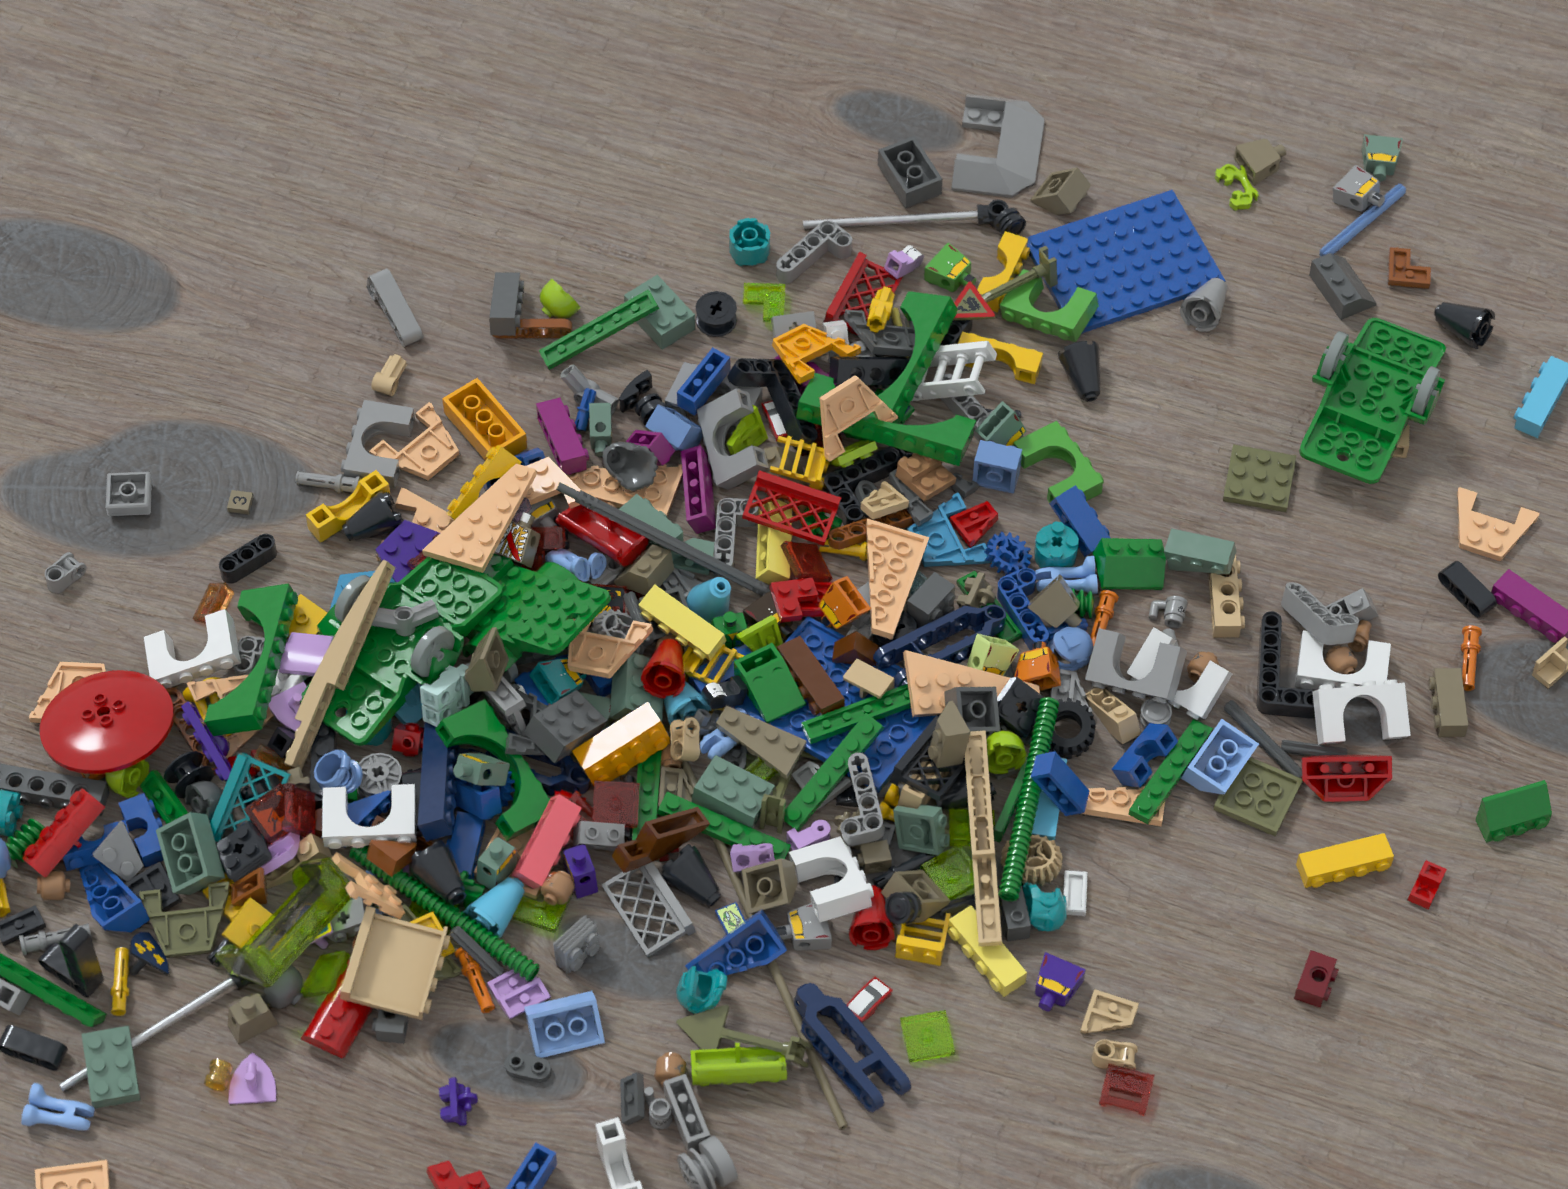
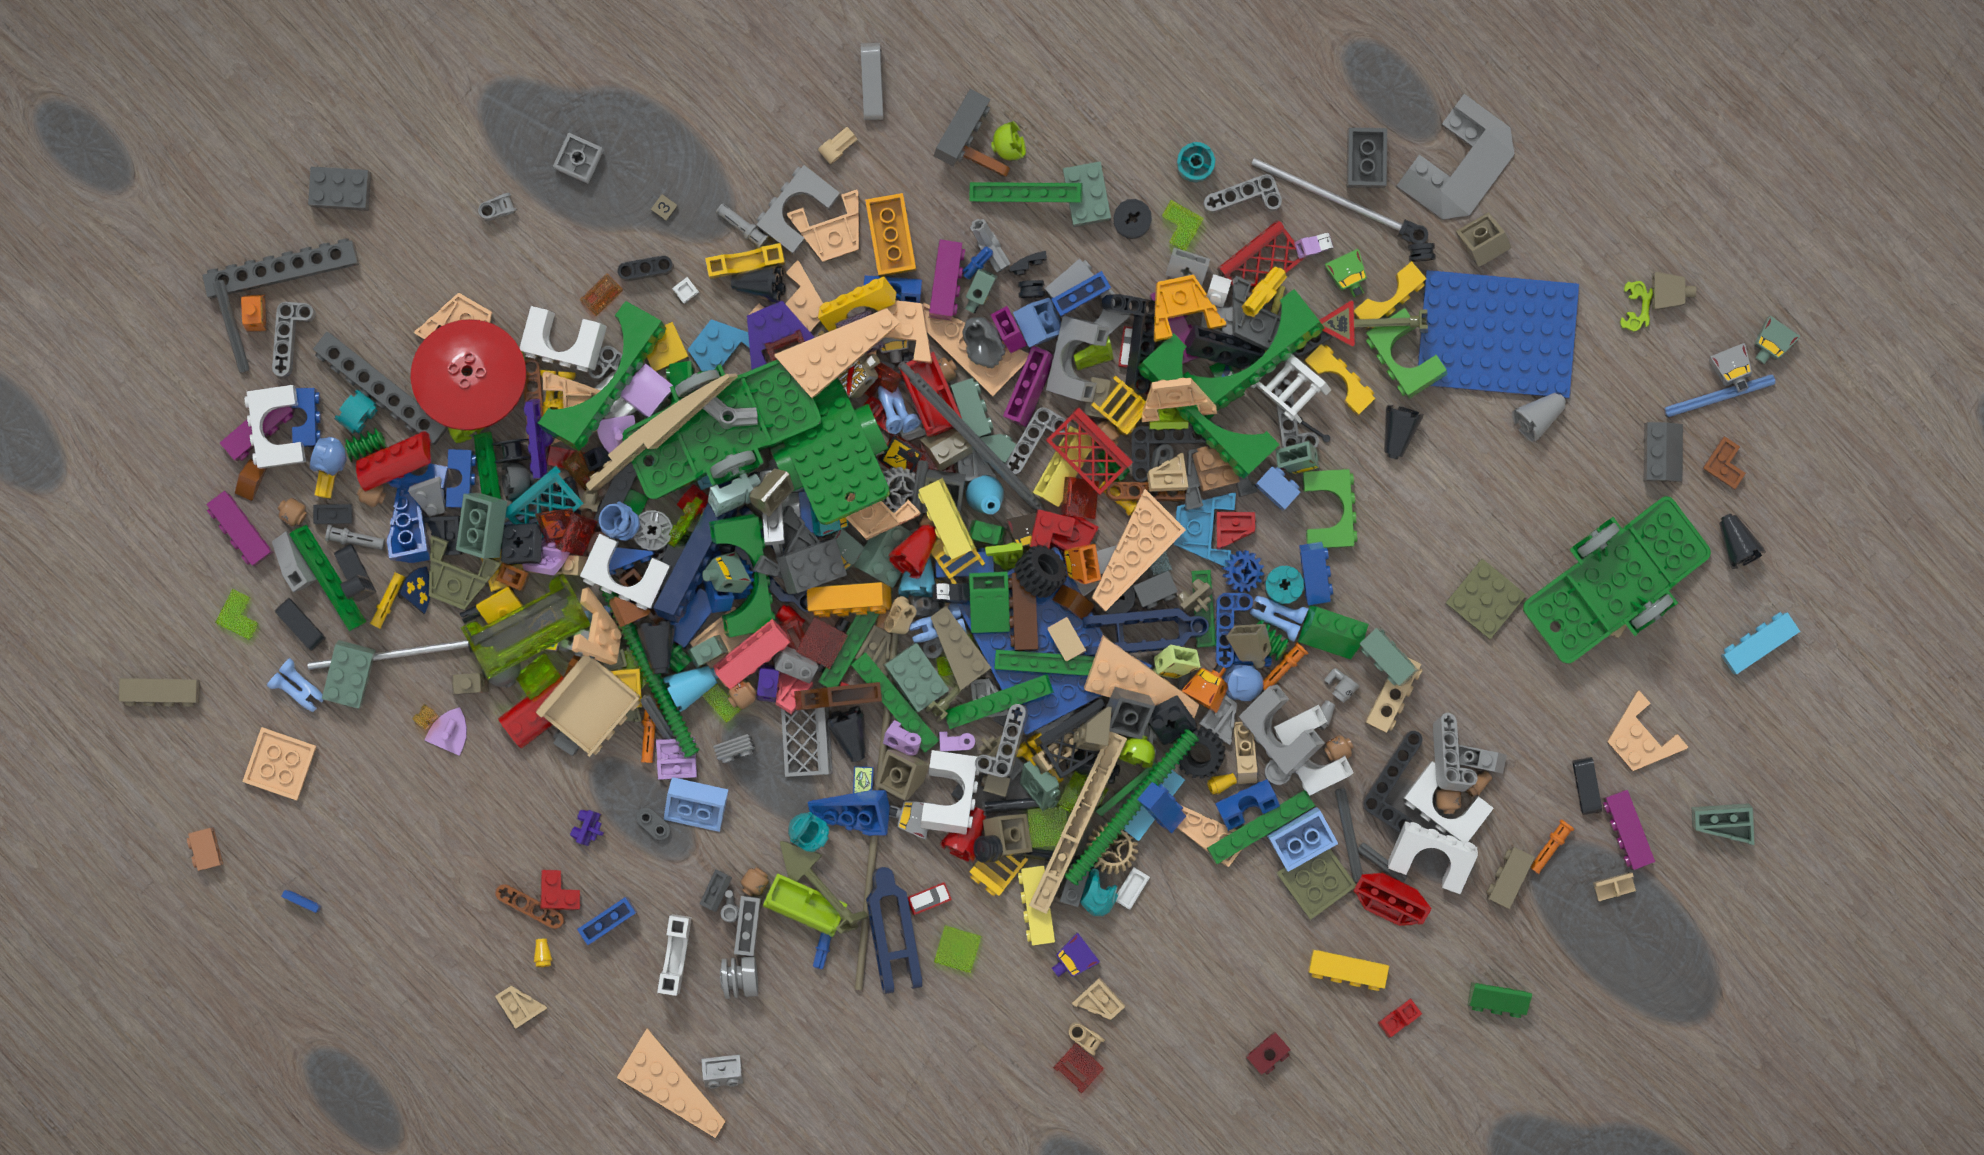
camera: 30 degrees right, 30 degrees up
none -> clear neon green plate [668,497,702,547]
none -> white tile [672,277,699,304]
none -> coral wing [776,672,813,715]
none -> blue axle [813,932,832,969]
none -> black tyre [1014,545,1067,598]
none -> yellow cone [1207,773,1237,795]

